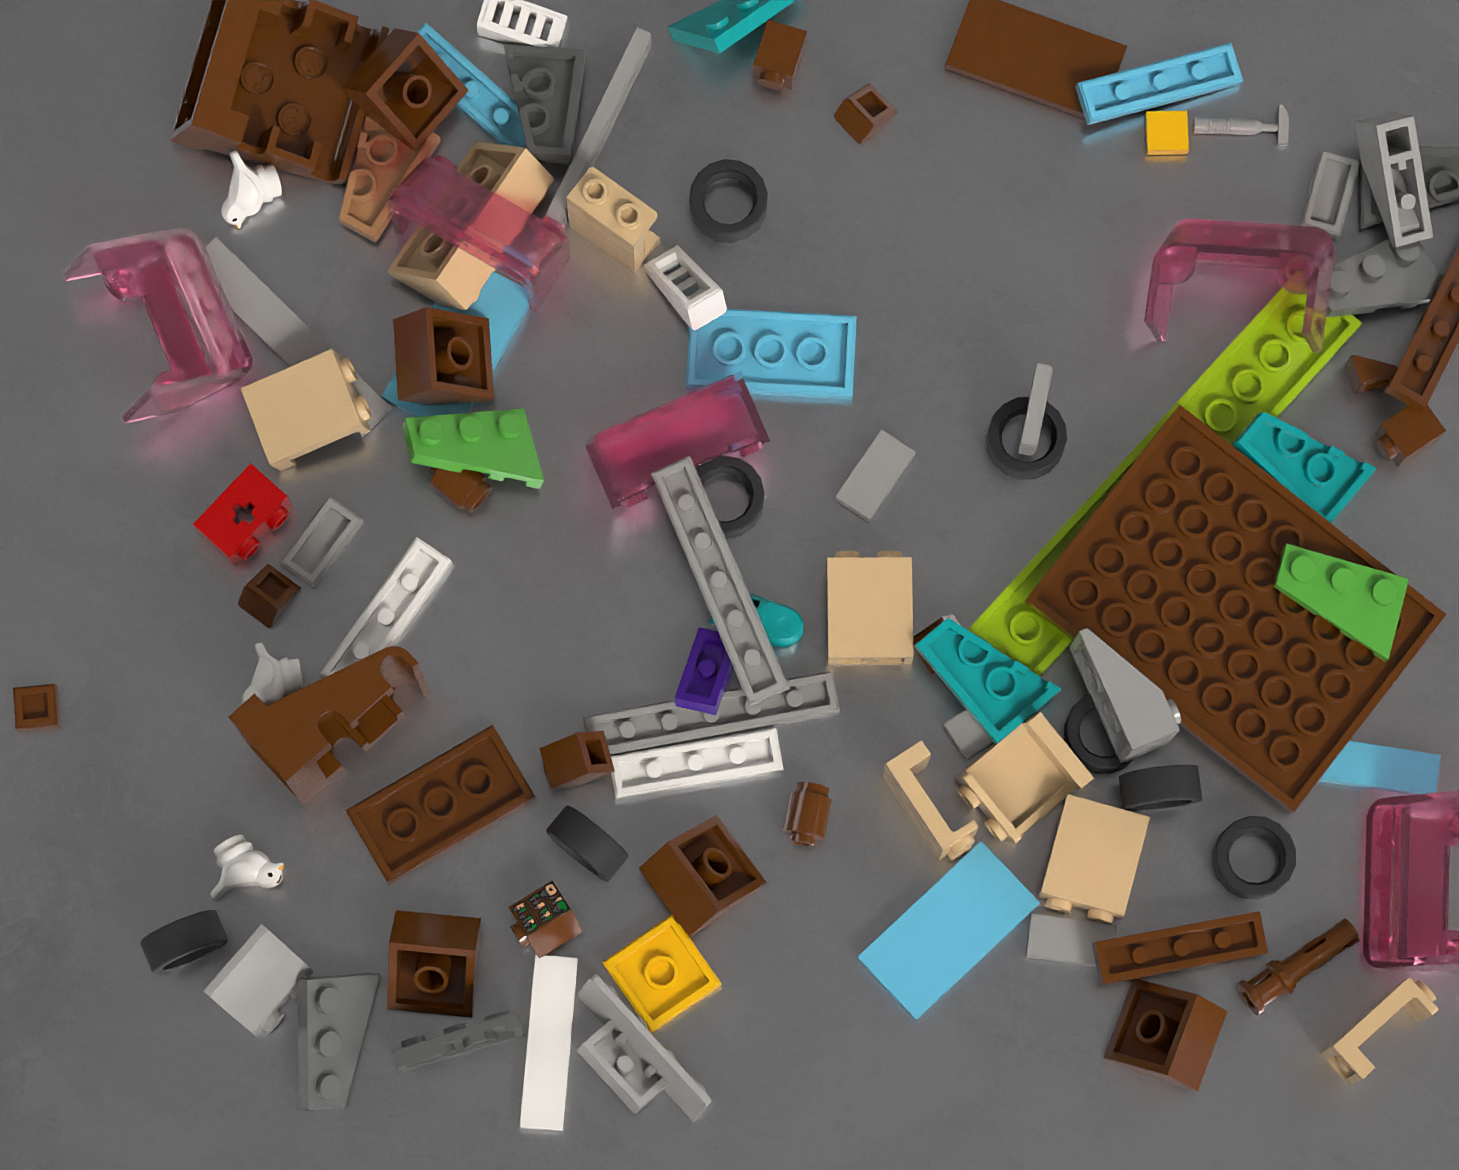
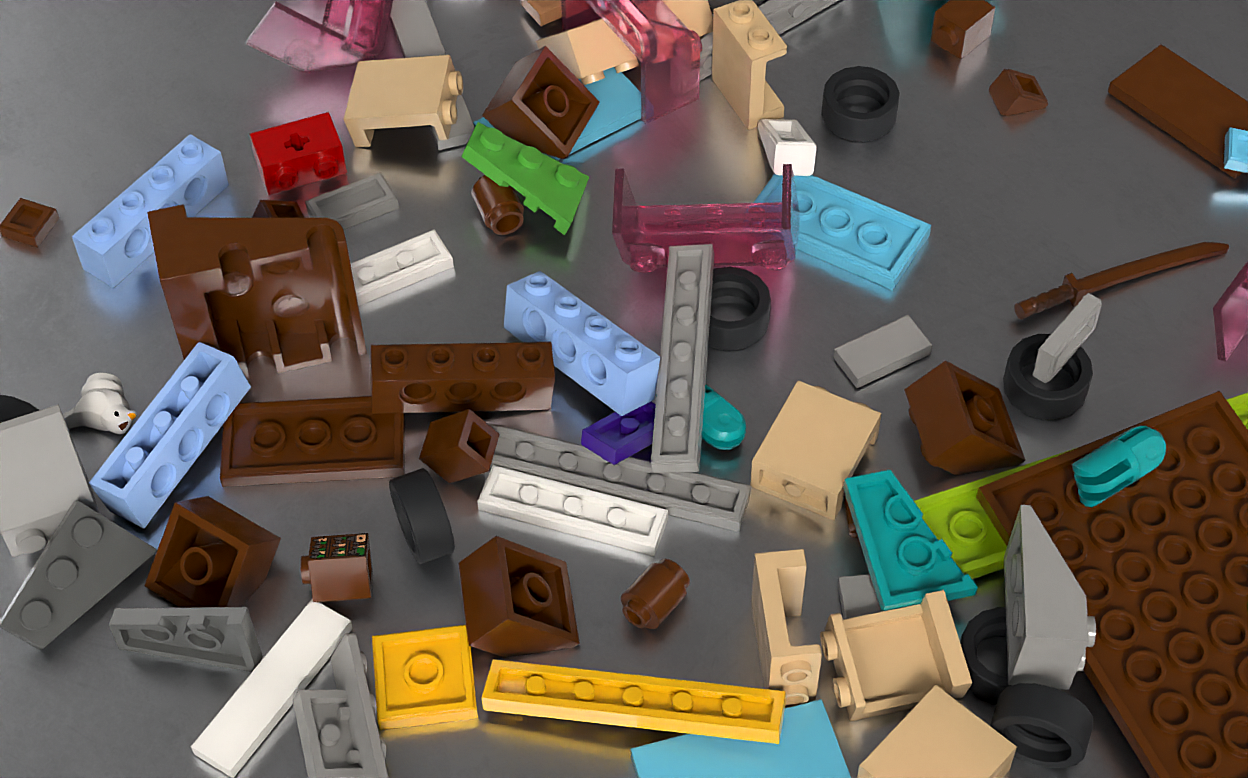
camera: 30 degrees right, 25 degrees down
none -> light blue brick [72,134,229,288]
none -> light blue brick [89,342,251,528]
none -> reddish brown brick [370,342,555,414]
none -> yellow plate [481,659,786,744]
none -> light blue brick [504,271,660,416]
none -> reddish brown slope [904,360,1026,475]
none -> reddish brown sword [1014,242,1229,320]
none -> teal arm [1072,425,1166,507]

